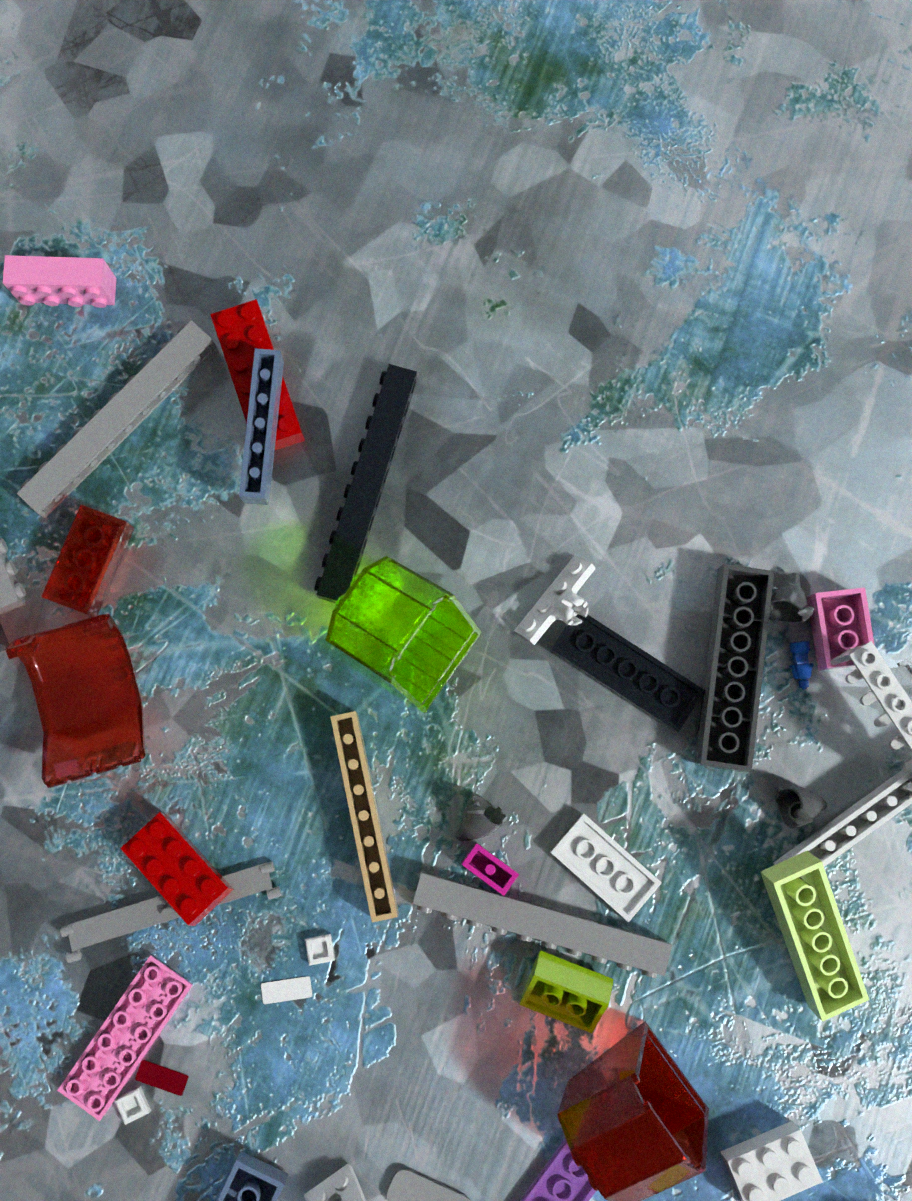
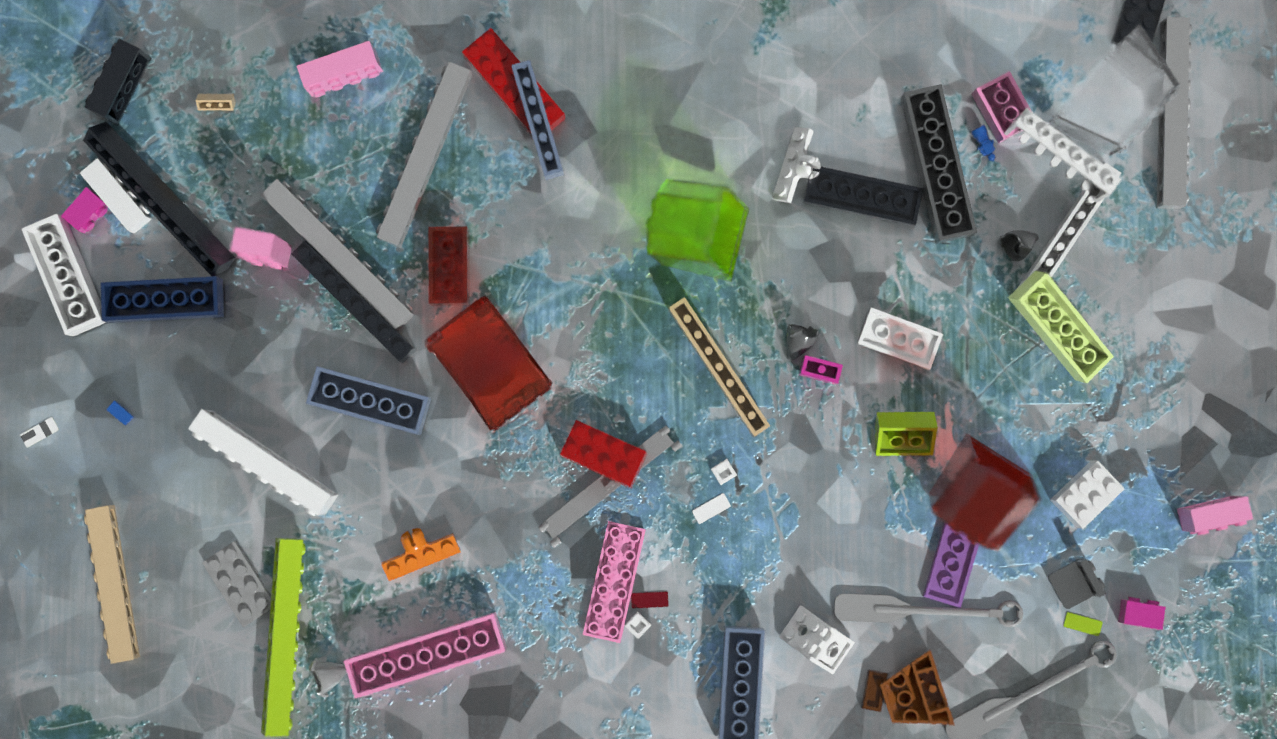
camera: 20 degrees left, 5 degrees up
black brick [314,364,418,607] -> none
light grey brick [413,871,672,978] -> none
dark grey hat [769,573,814,623] -> none

